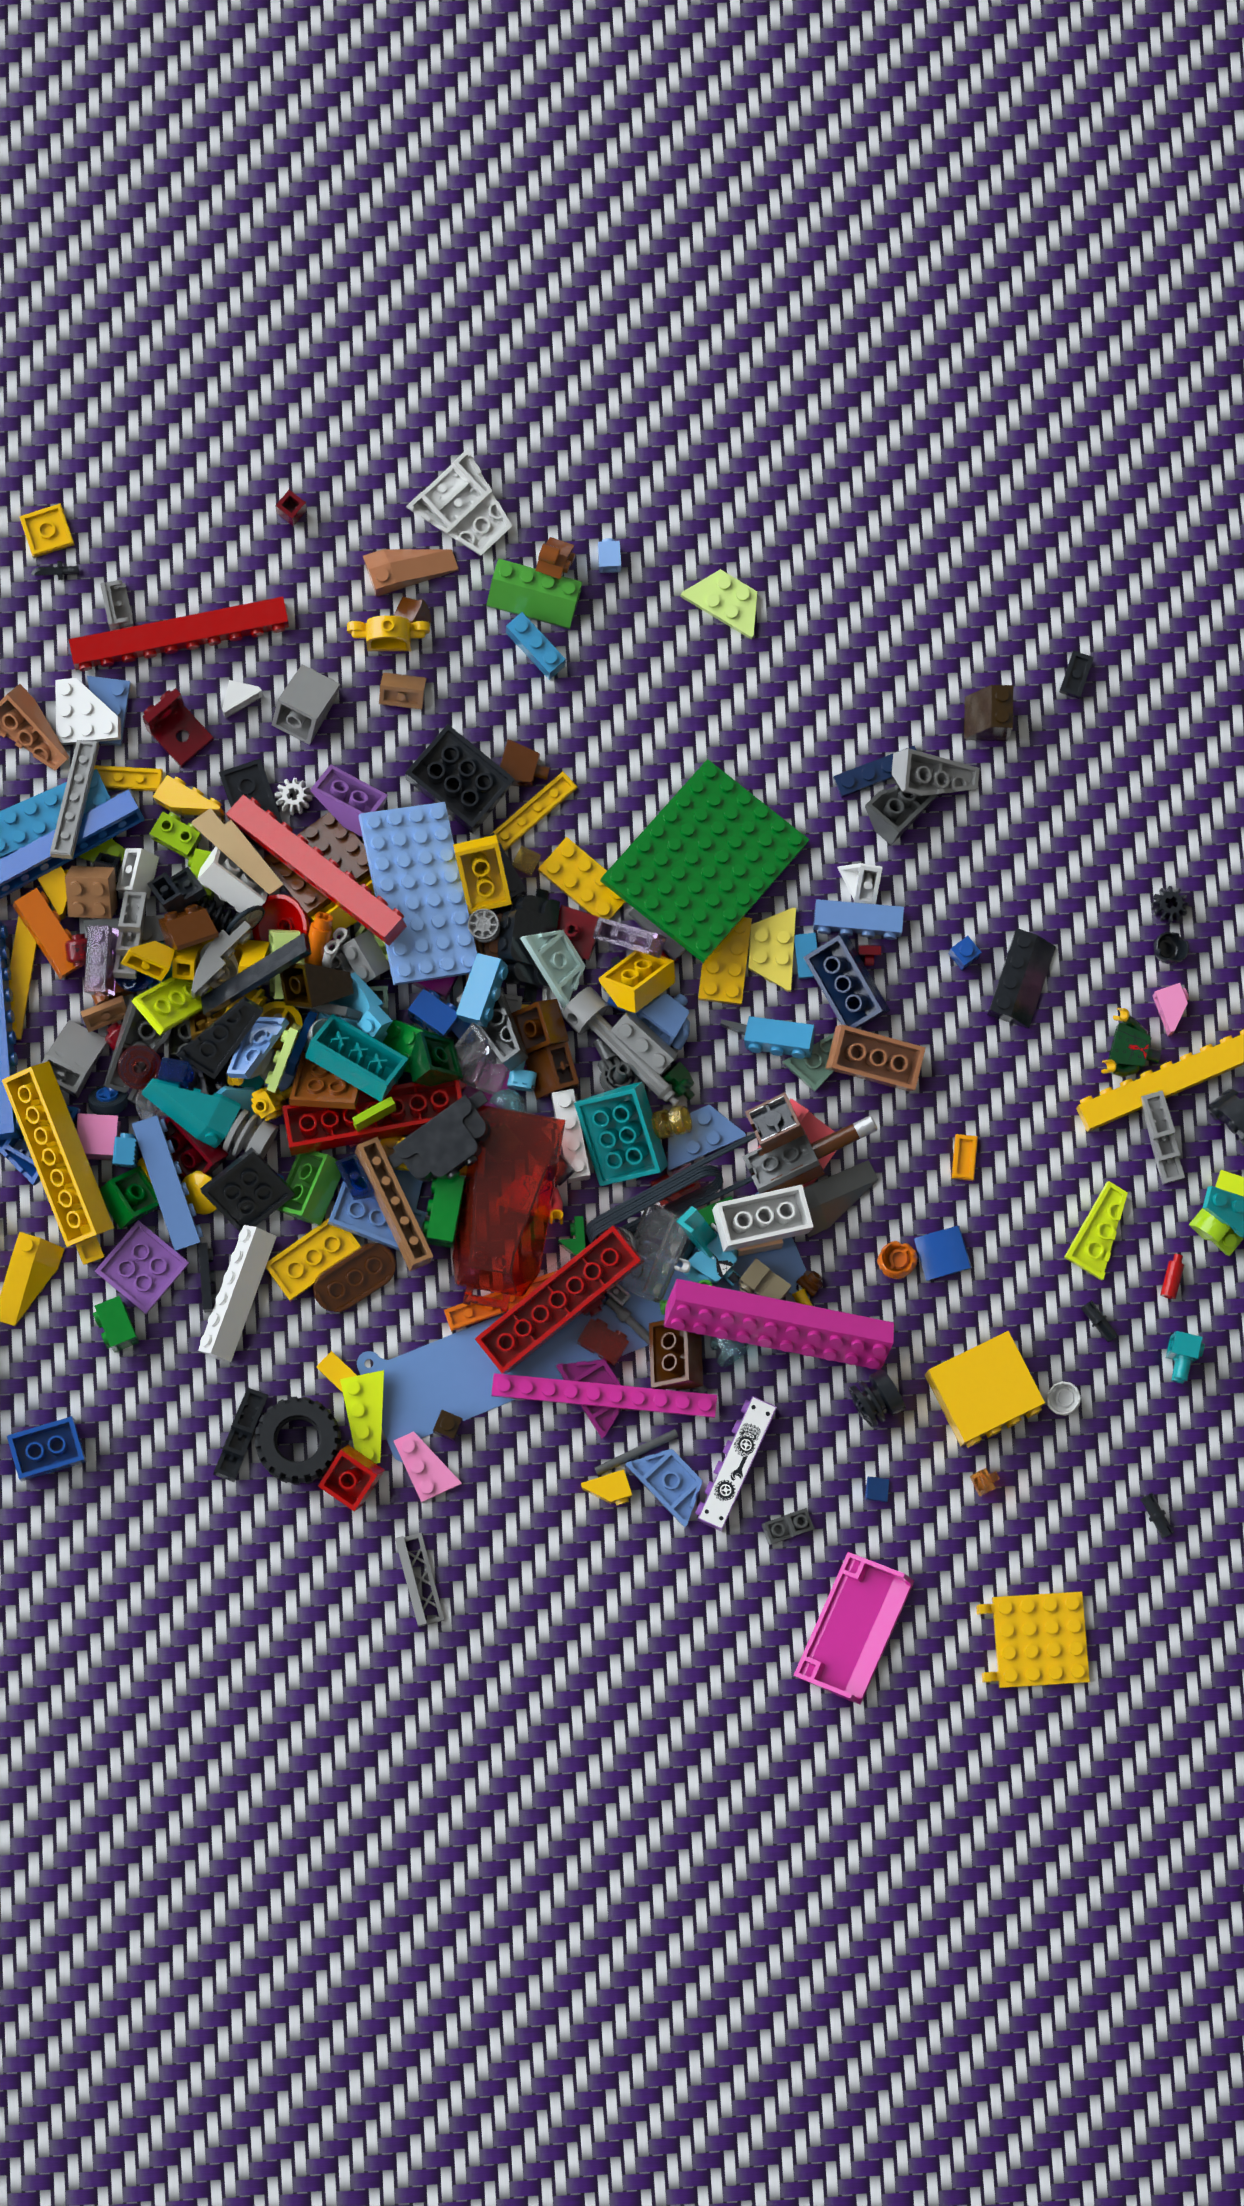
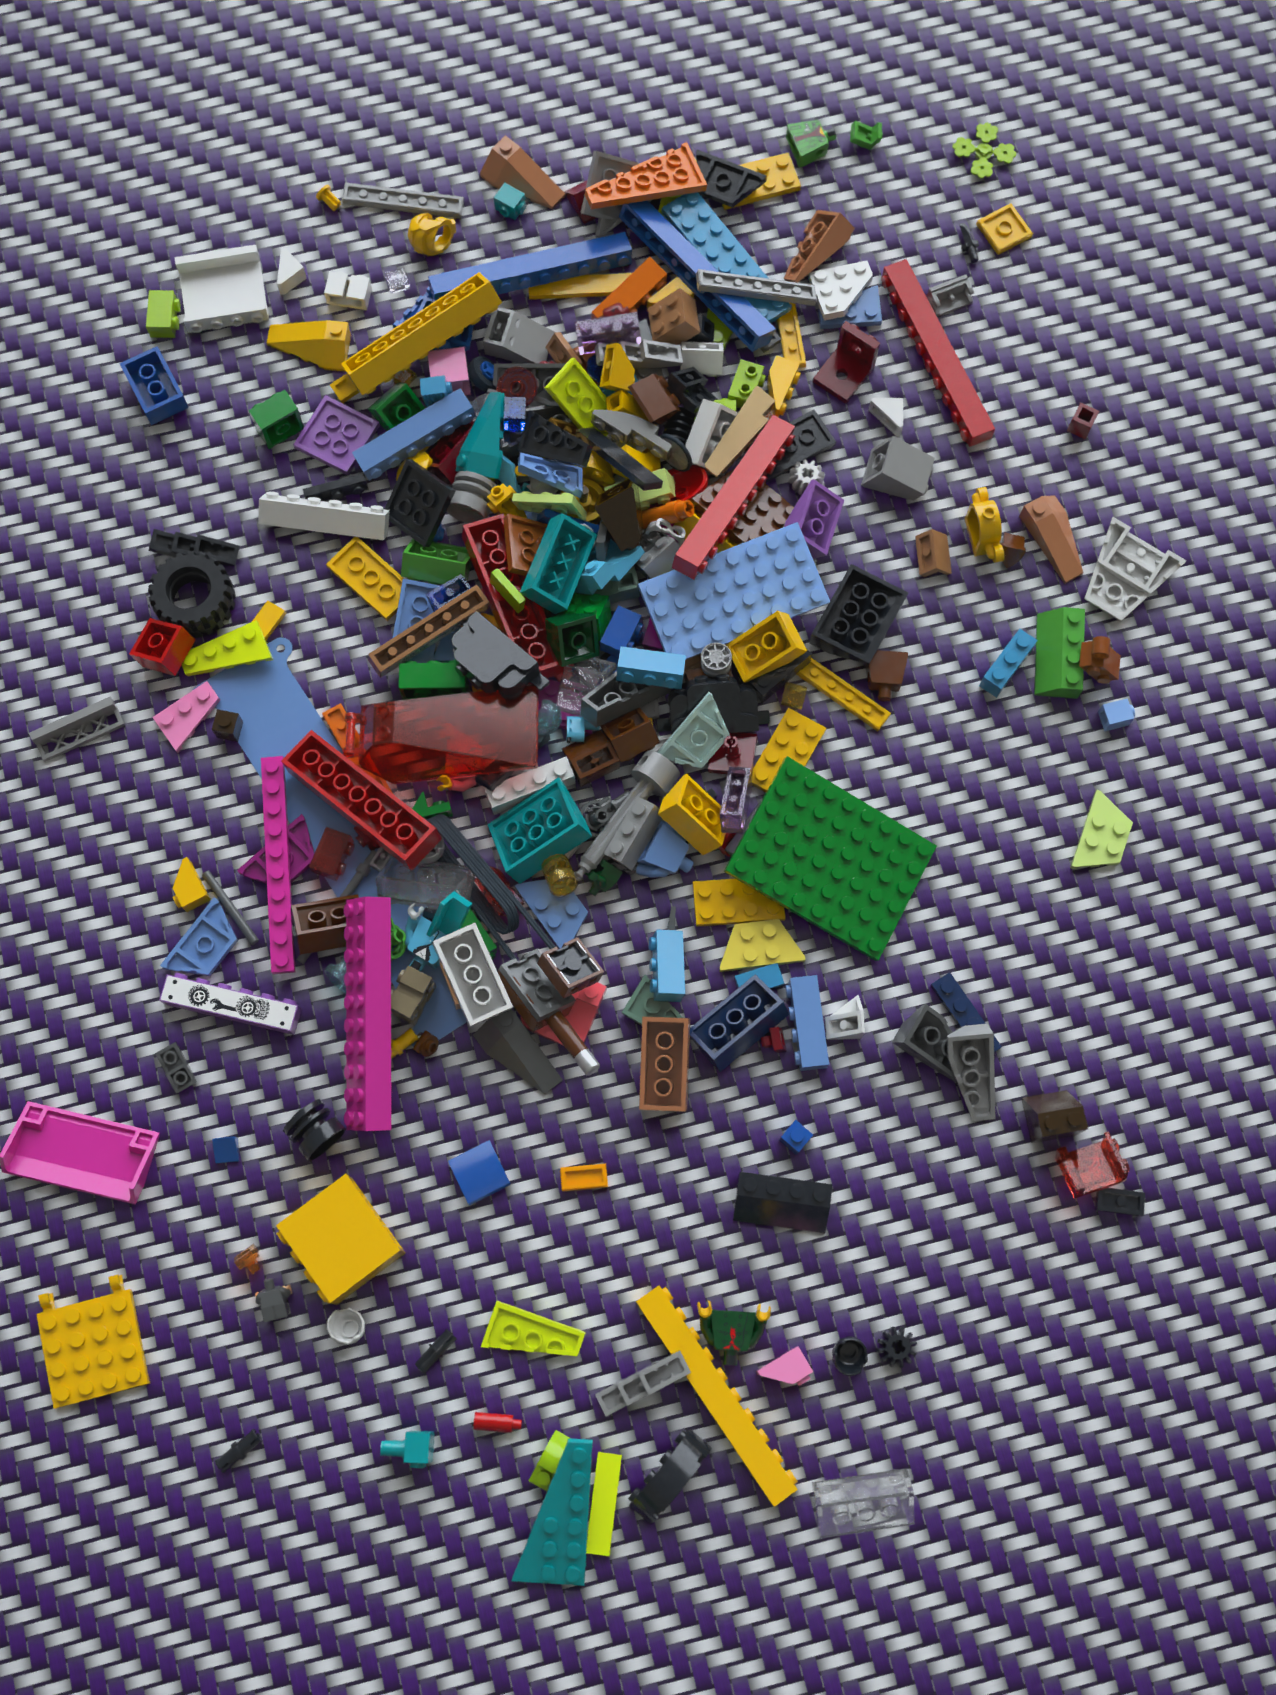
camera: 85 degrees right, 5 degrees down
reddish brown tile [313,1243,396,1312] -> none
orange hair [877,1241,917,1279] -> none
none -> dark grey piece [255,1278,292,1322]
none -> clear red panel [1055,1132,1130,1199]

